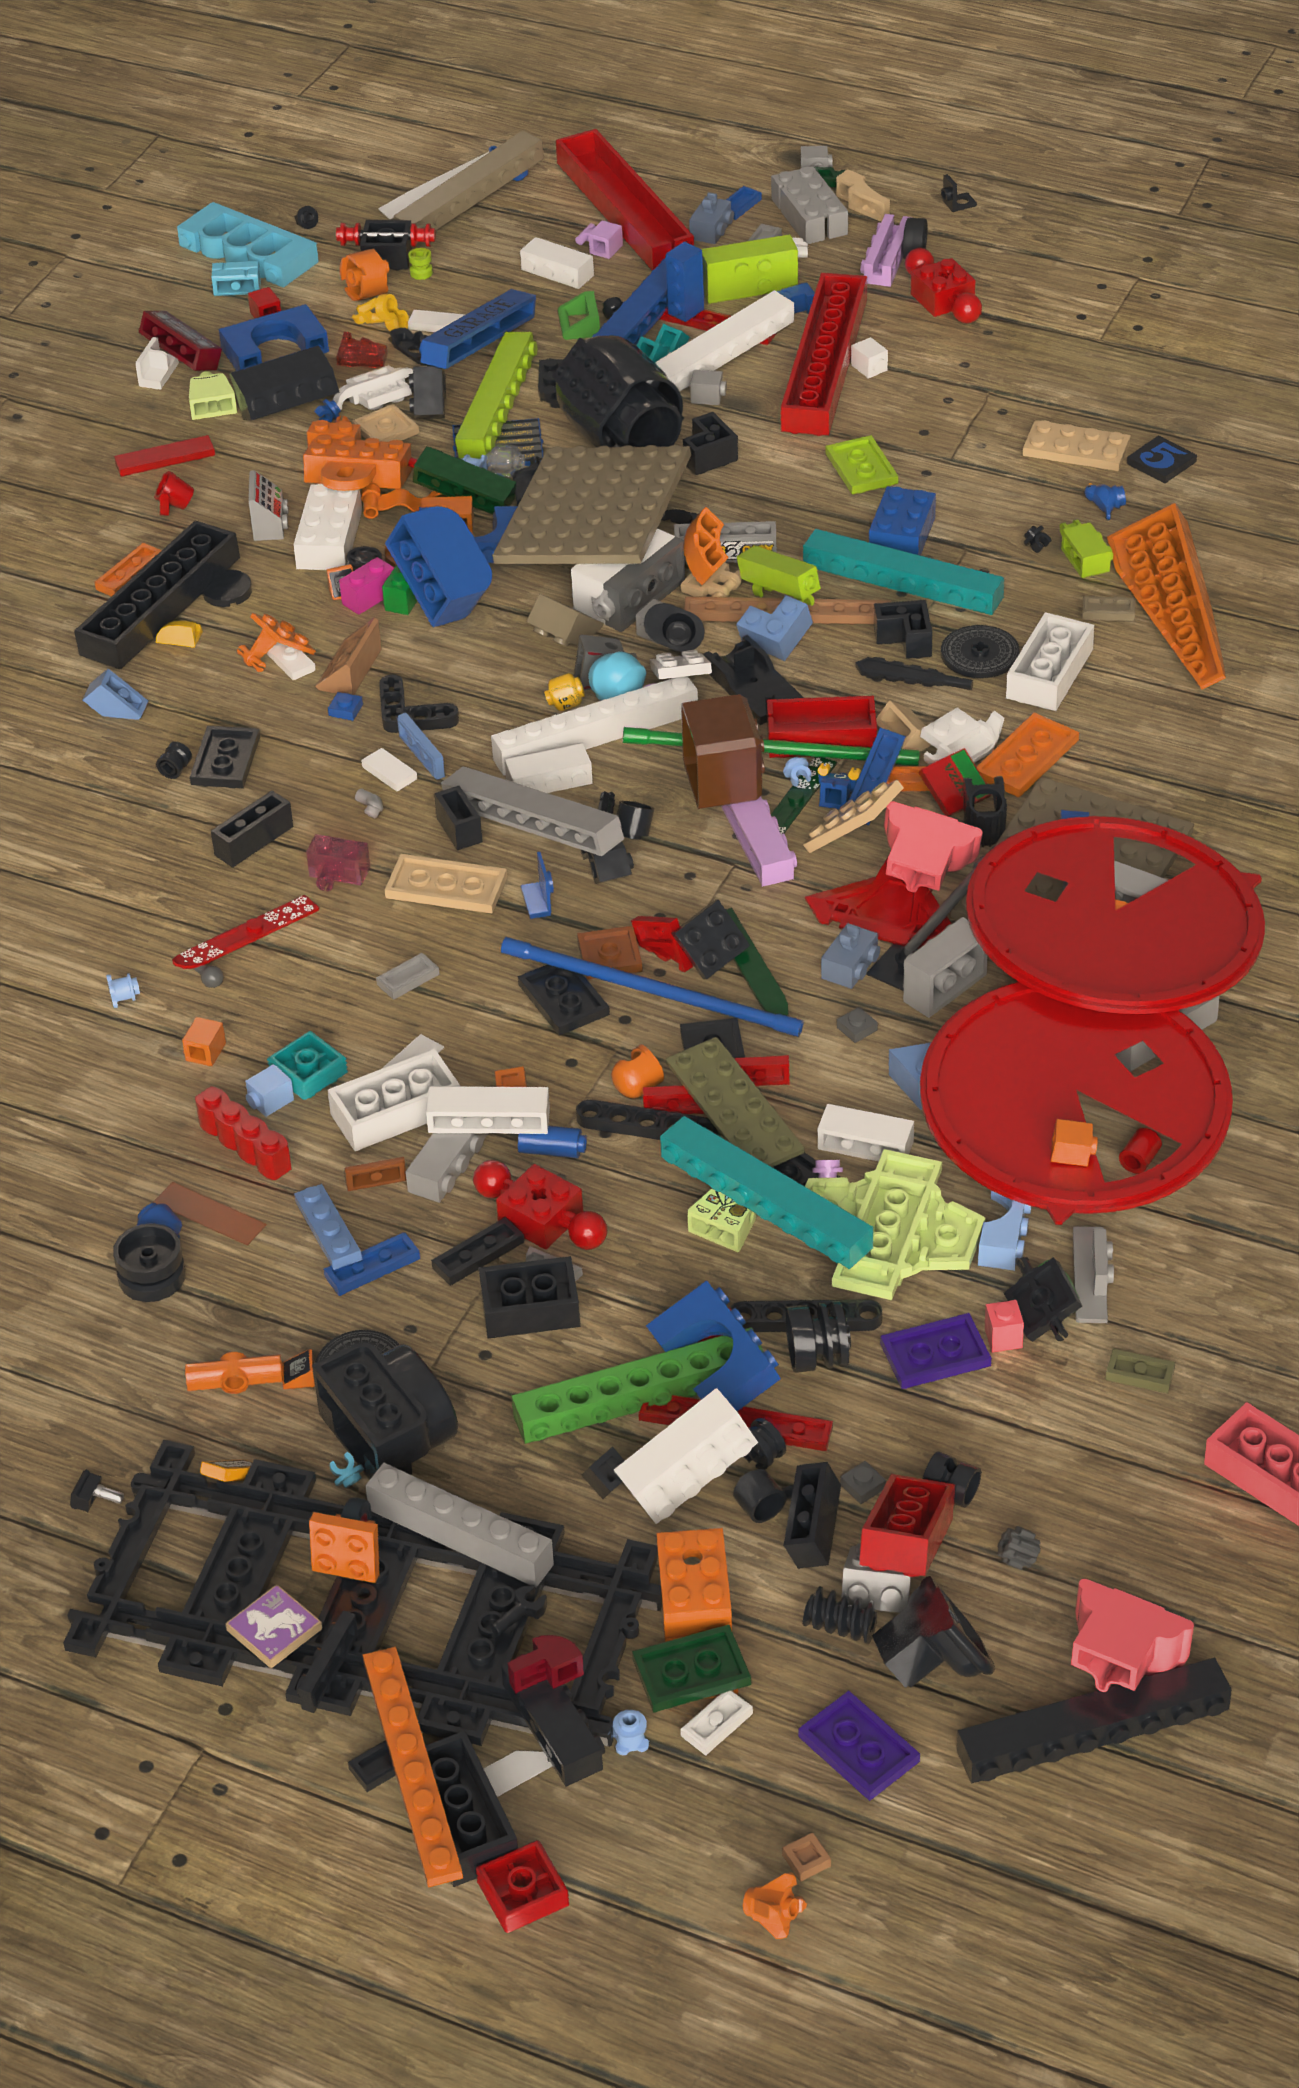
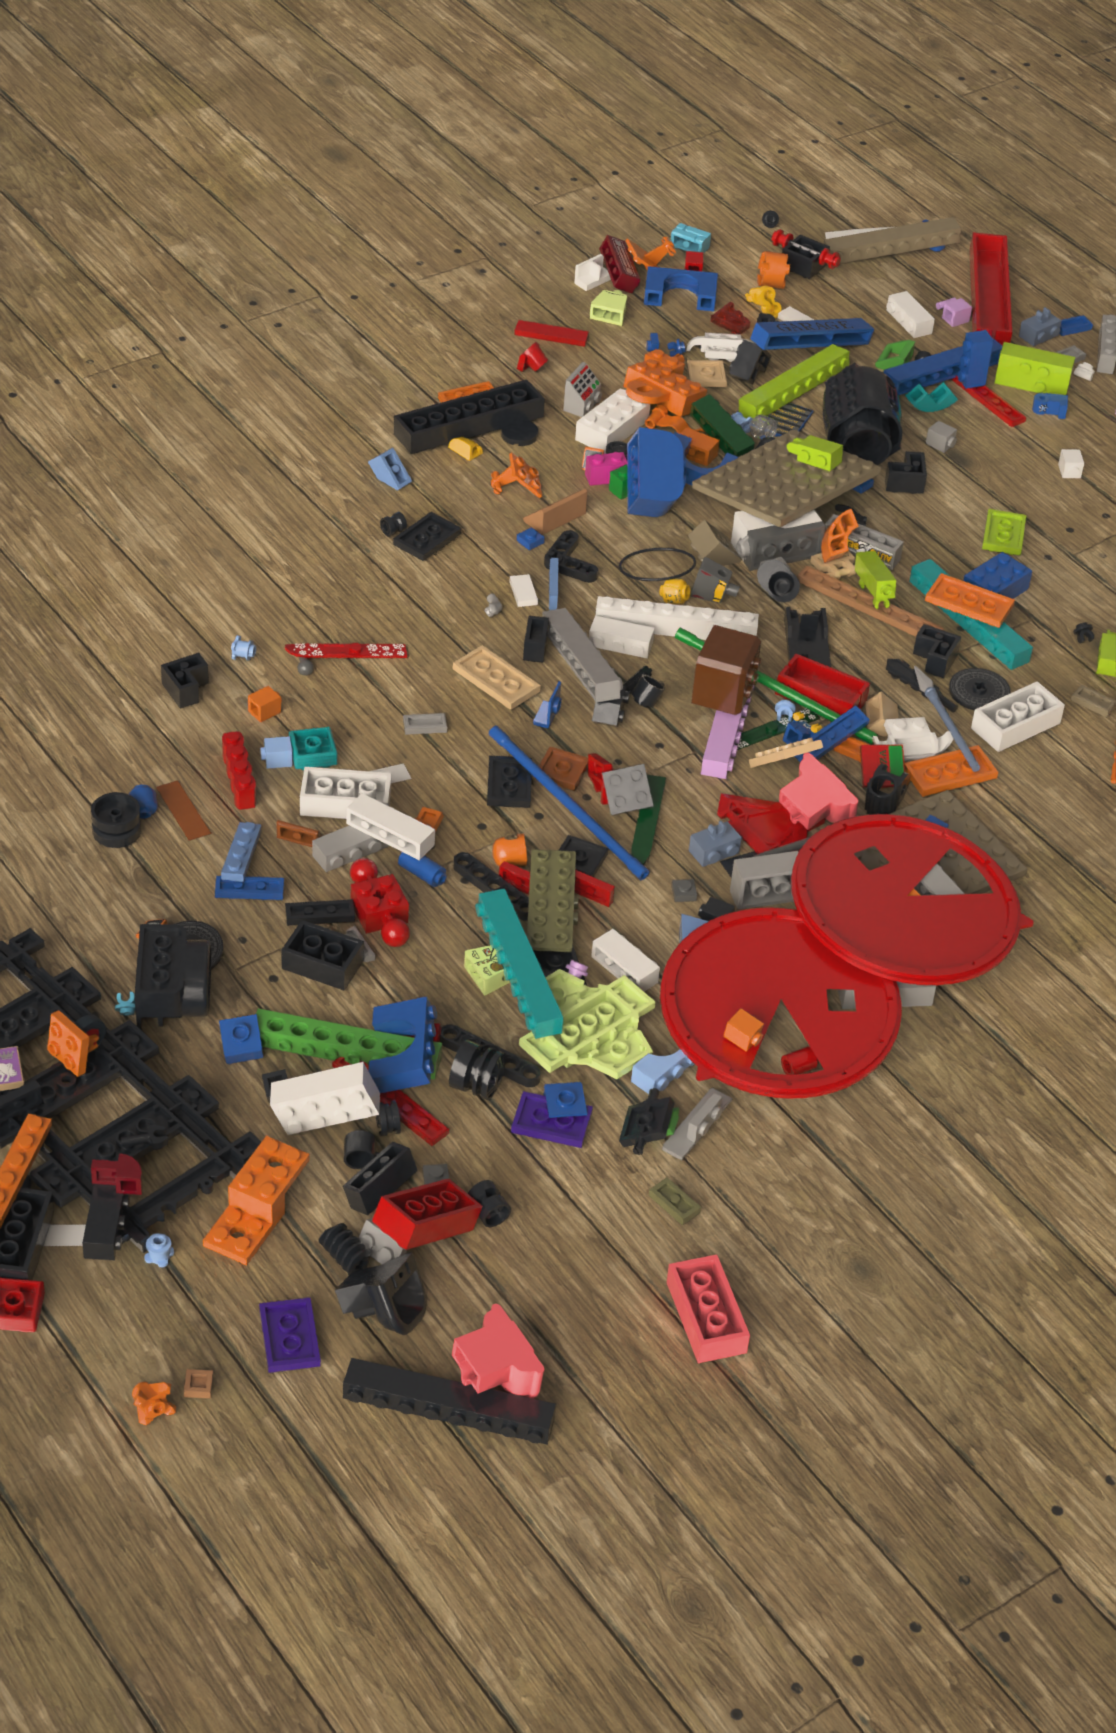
camera: 25 degrees right, 0 degrees up
medium azure fence [177,202,319,288] -> none
orange piece [185,1352,283,1394] -> none
light orange tile [200,1459,253,1482] -> none
black brick [211,790,294,868] -> none
black slope [229,345,340,421] -> none
white plate [267,642,315,680] -> none
clear pink brick [306,834,370,891] -> none
light grey brick [365,1463,554,1588] -> none
lime wheel [408,248,433,280] -> none
medium azure piece [588,651,646,701] -> none
dark green plate [632,1624,751,1713] -> none
white plate [650,650,712,679] -> none
white brick [655,290,794,391] -> none
white plate [680,1691,753,1755] -> none
medium blue brick [736,595,813,661] -> none
red brick [781,272,867,436] -> none
coral brick [985,1300,1024,1352] -> none
dark grey gear [997,1526,1041,1570] -> none
none -> black brick [161,653,209,709]
none -> blue piece [219,1014,264,1064]
none -> blue piece [543,1082,587,1118]
none -> black piece [618,548,696,581]
none -> orange plate [625,237,676,270]
none -> blue plate [646,333,659,352]
none -> black brick [698,897,735,921]
none -> lime brick [787,435,843,471]
none -> sand blue piece [914,666,980,772]
none -> orange plate [925,573,1015,628]

